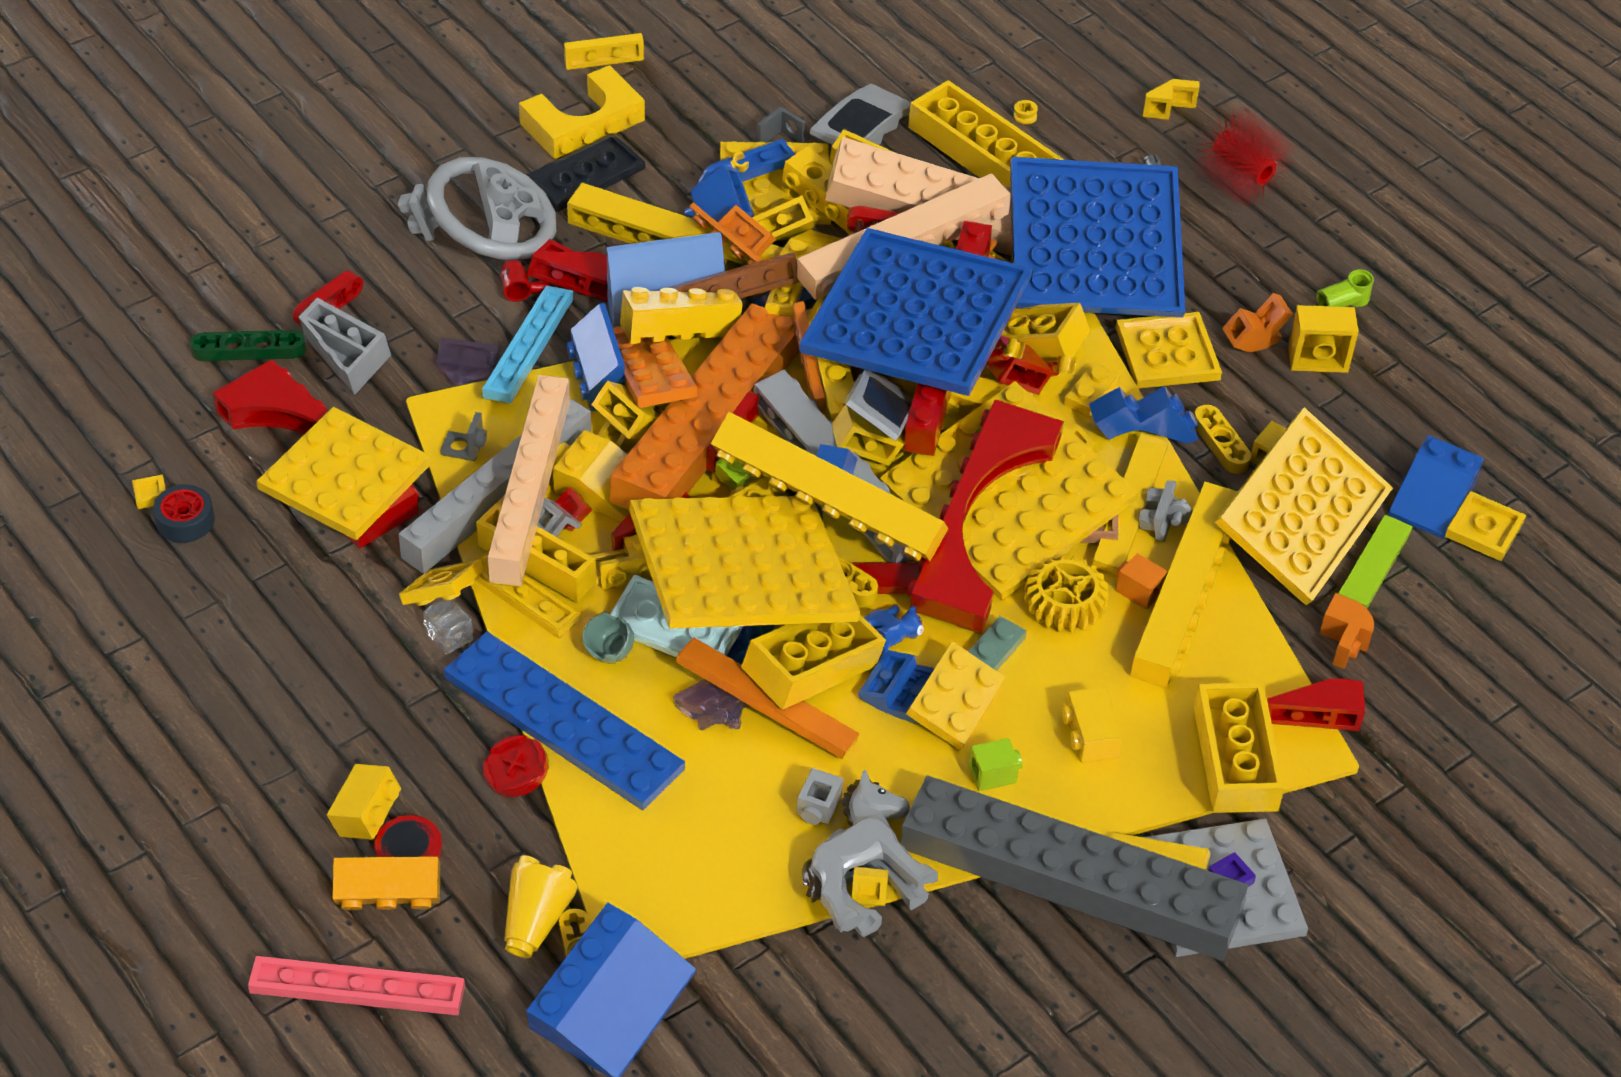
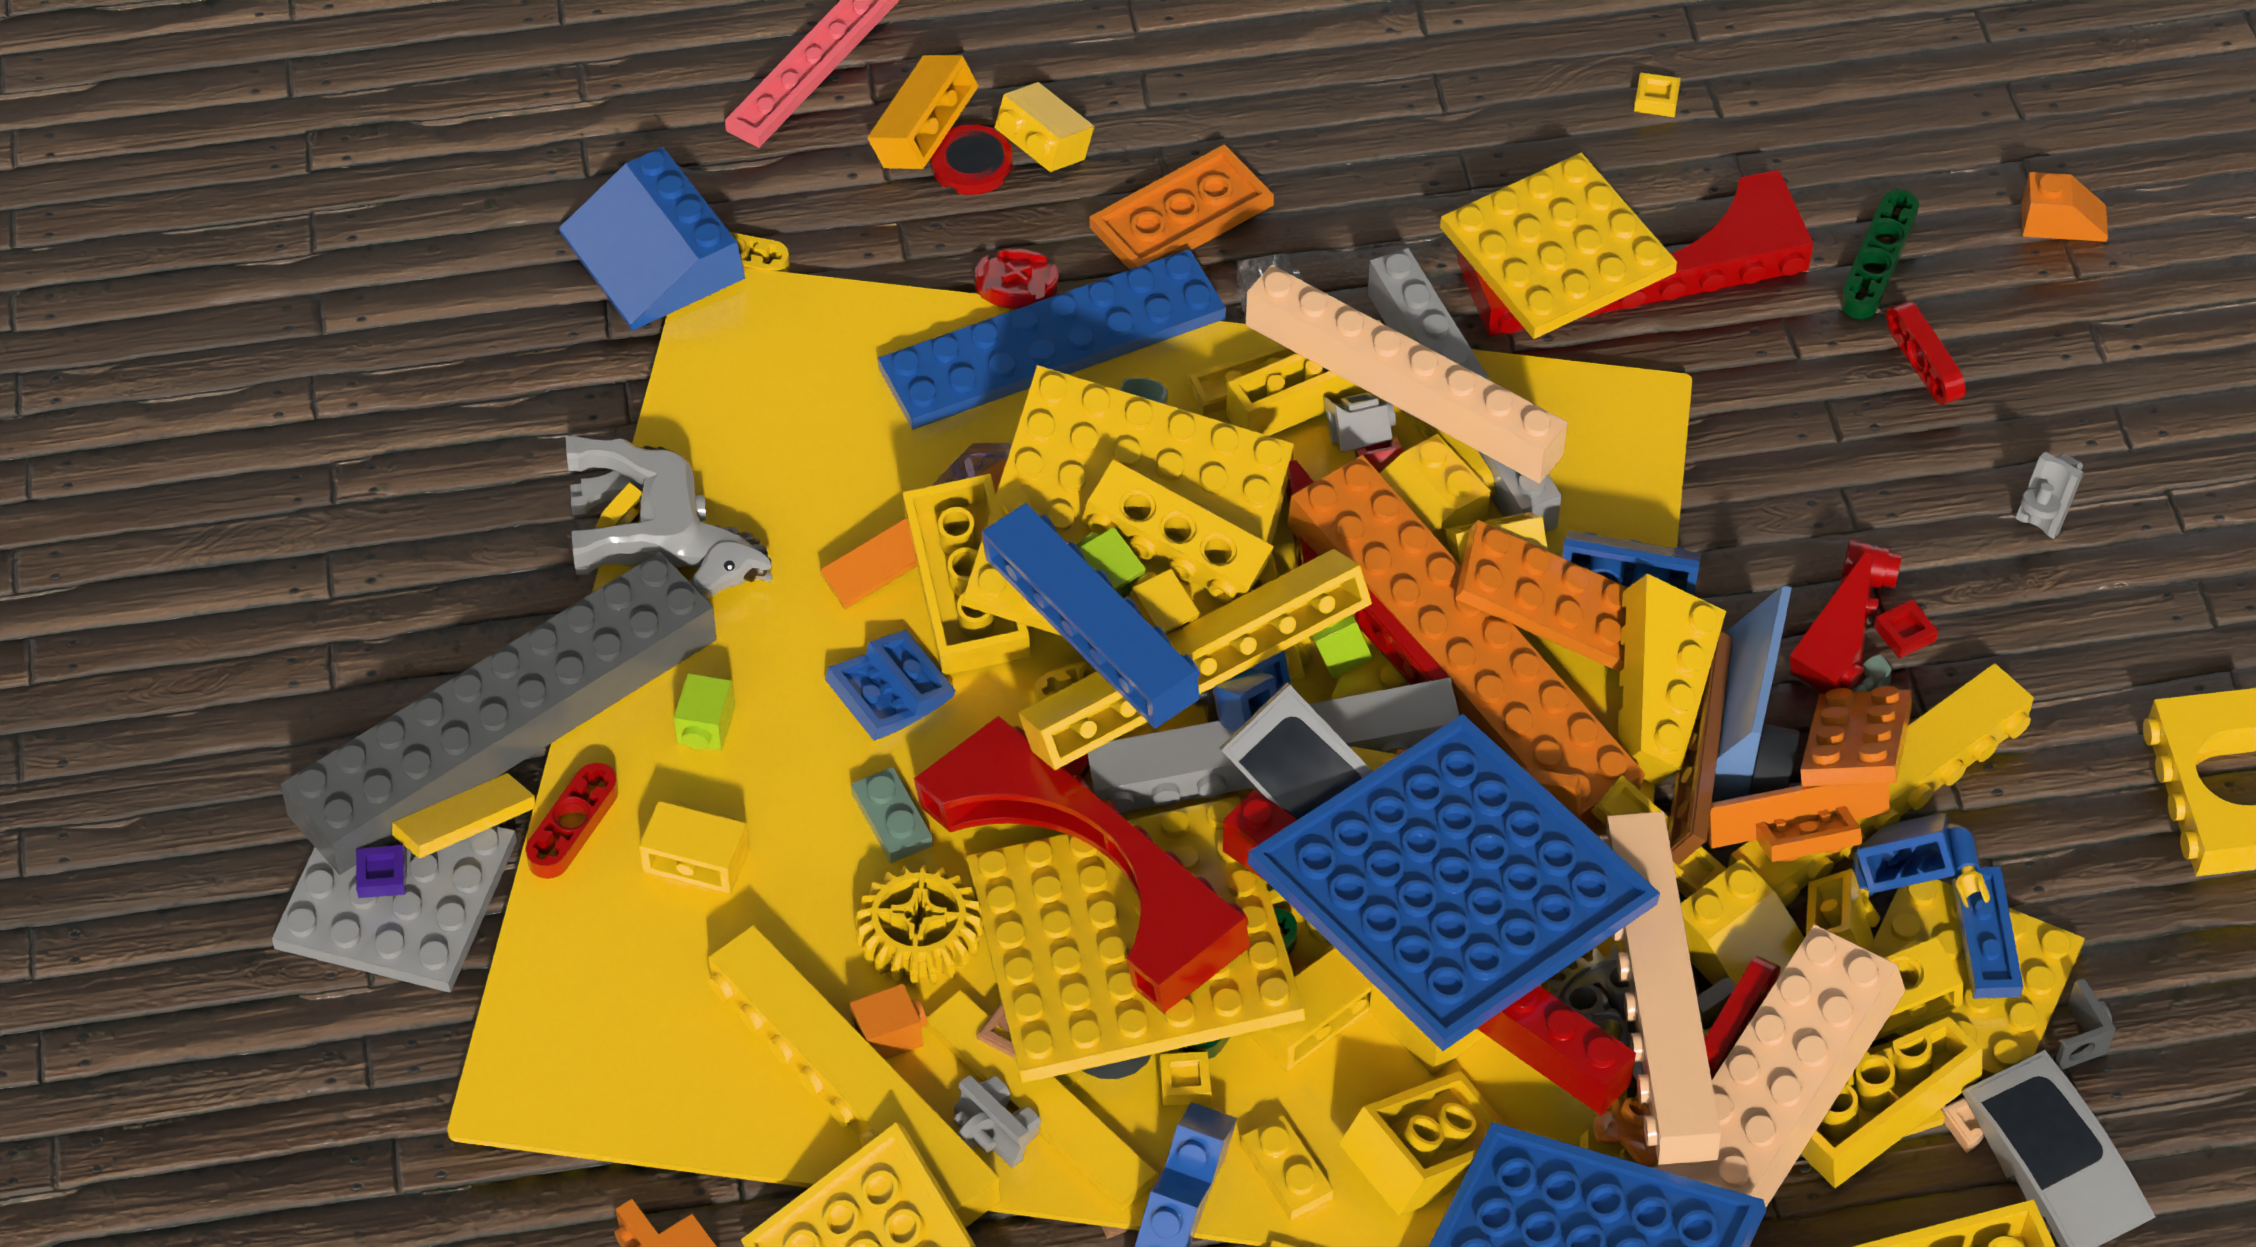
camera: 120 degrees right, 5 degrees up
black wheel [153,484,215,543] -> none
light grey wedge [299,297,391,395] -> none
yellow plate [399,559,484,606] -> none
light grey piece [427,157,556,260] -> none
clear purple slope [436,338,500,387] -> none
dark grey bracket [440,412,487,461] -> none
medium azure plate [482,286,573,403] -> none
yellow cone [504,855,578,958] -> none
black tile [527,133,645,213] -> none
light grey brick [797,768,843,825] -> none
blue animal [863,605,924,655] -> none
yellow plate [906,641,1005,750] -> none
red torso [986,334,1077,395] -> none
yellow brick [1194,682,1285,813] -> none
red slope [1267,678,1365,731] -> none
none -> red beam [525,762,618,879]
none -> blue brick [982,503,1200,729]
none -> lime brick [1077,527,1146,598]
none -> yellow brick [1081,459,1274,603]
none -> orange plate [1090,144,1274,270]
none -> yellow brick [1129,569,1200,635]
none -> orange plate [1800,686,1912,787]
none -> orange slope [2021,172,2108,242]

